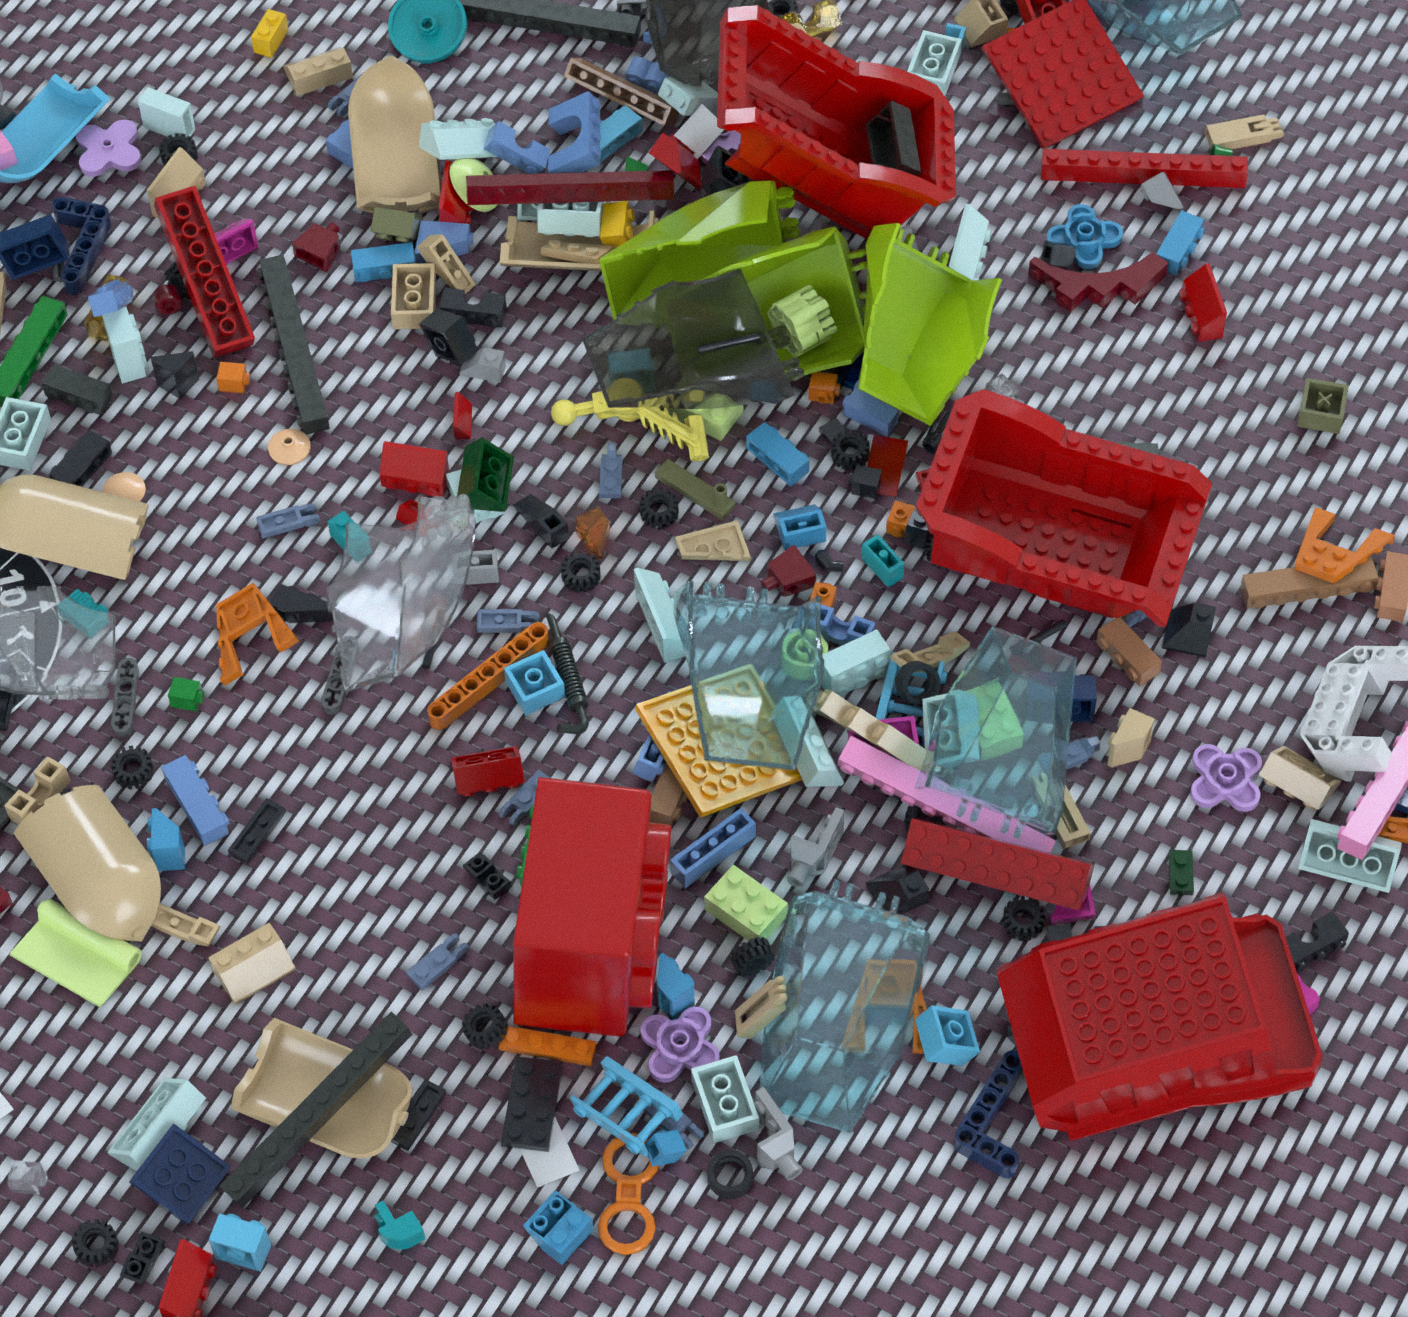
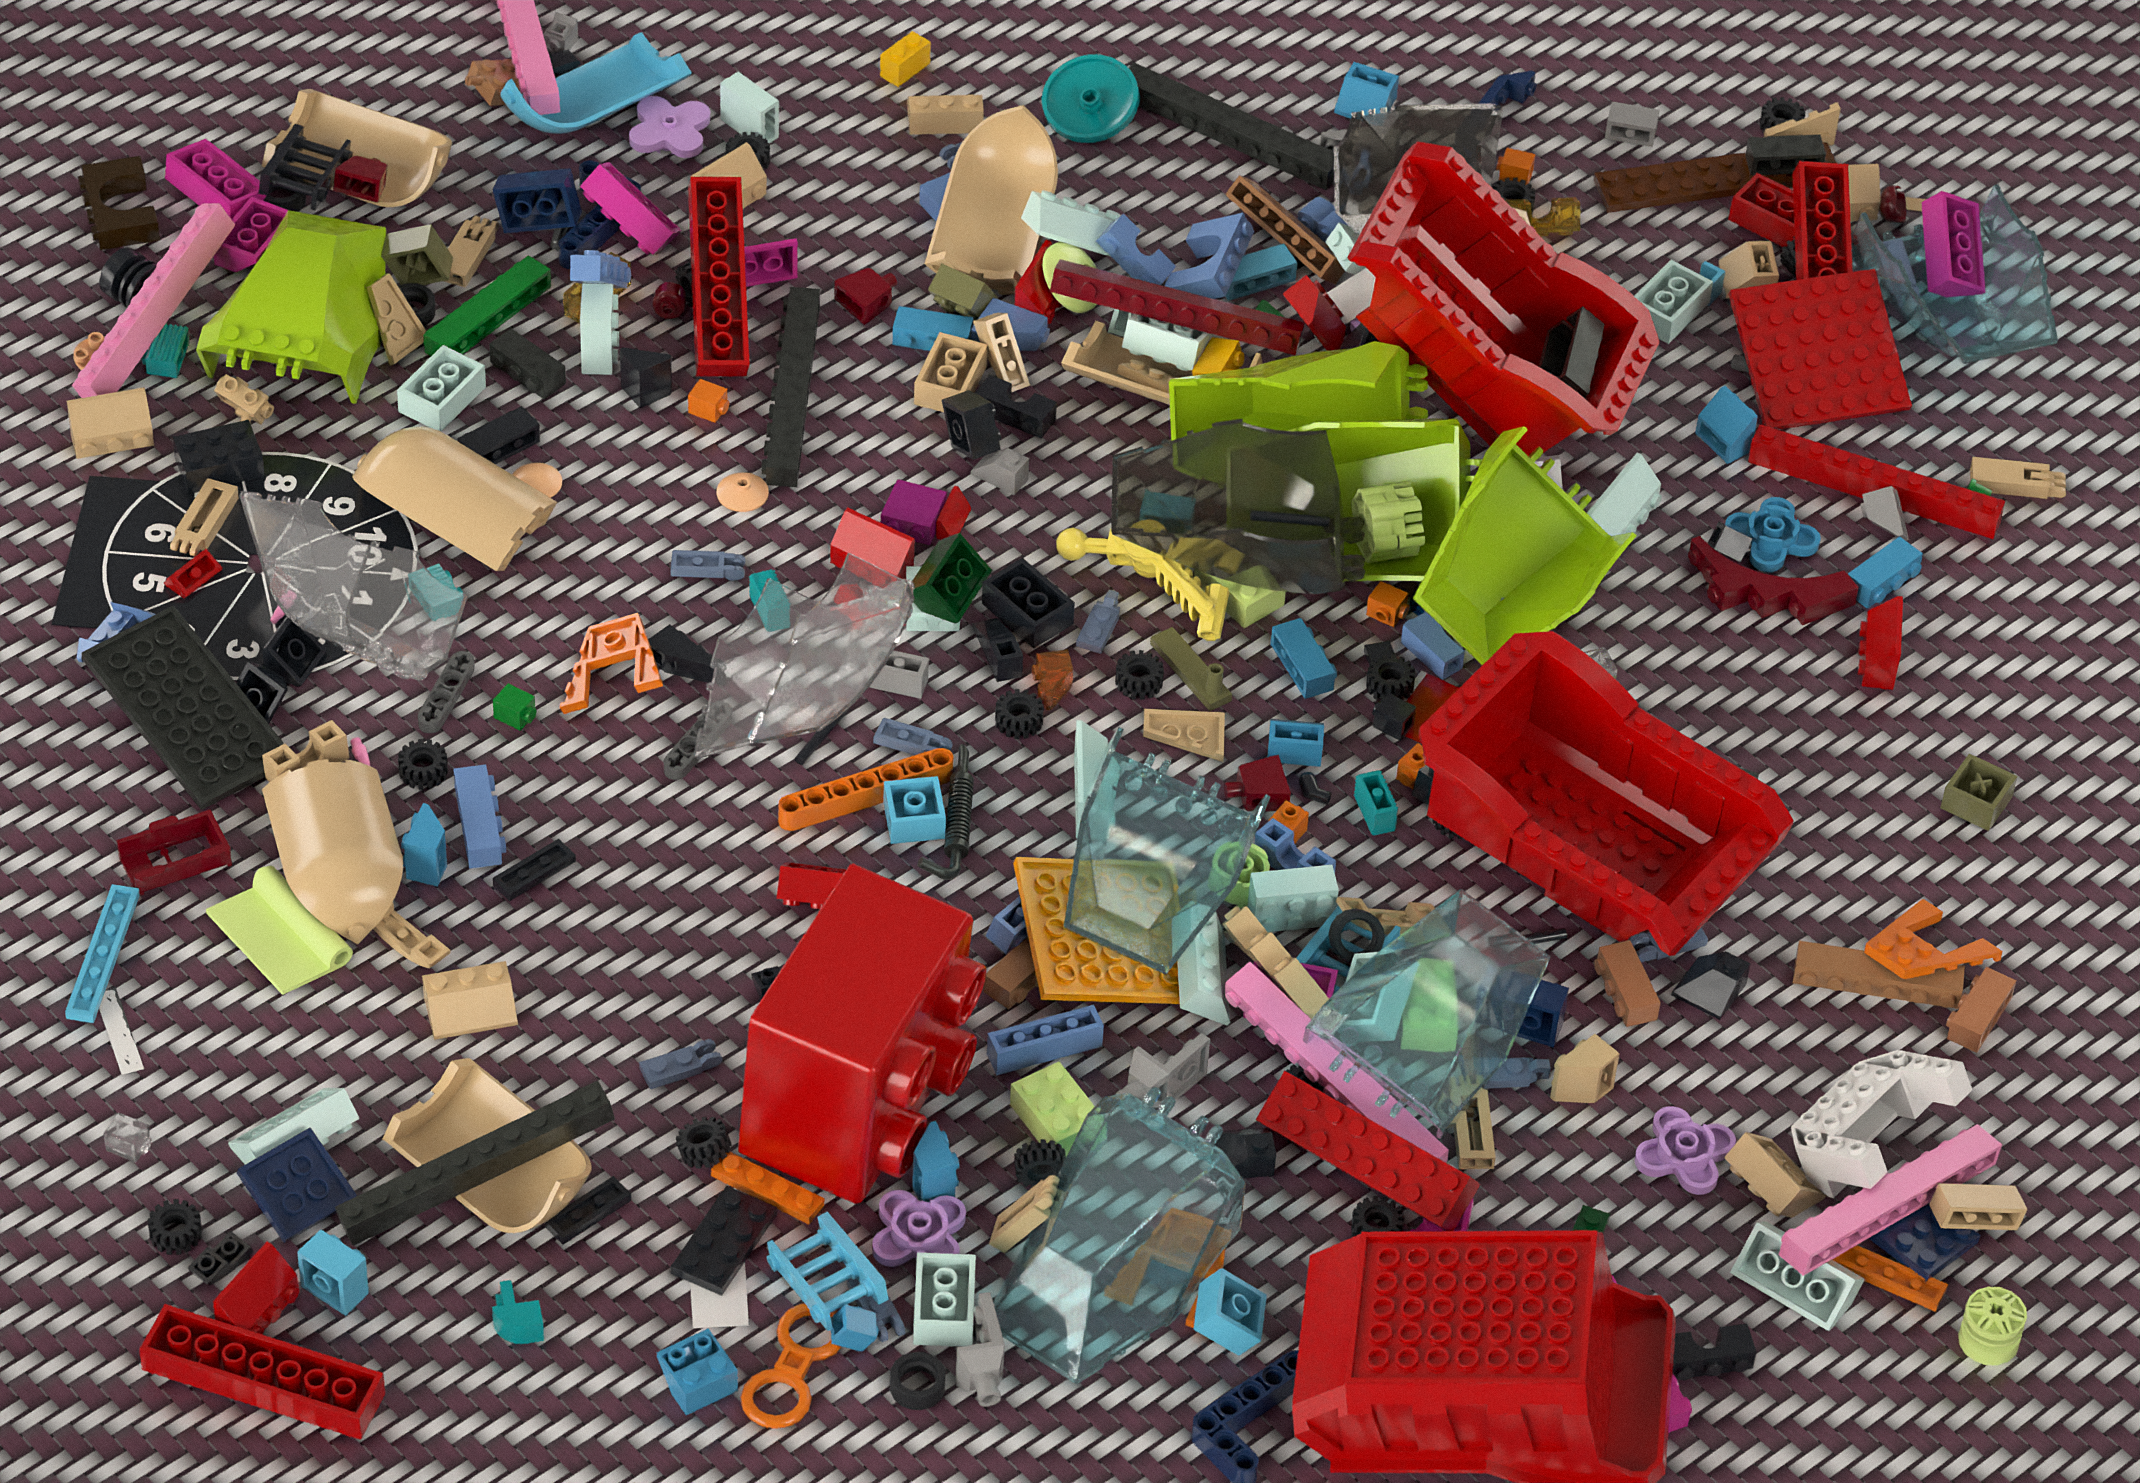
camera: 15 degrees right, 10 degrees down
none -> bright pink piece [350,737,370,766]
none -> dark pink slope [580,162,682,255]
none -> magenta brick [880,479,947,545]
none -> black brick [982,558,1075,649]
none -> dark azure slope [1695,386,1758,464]

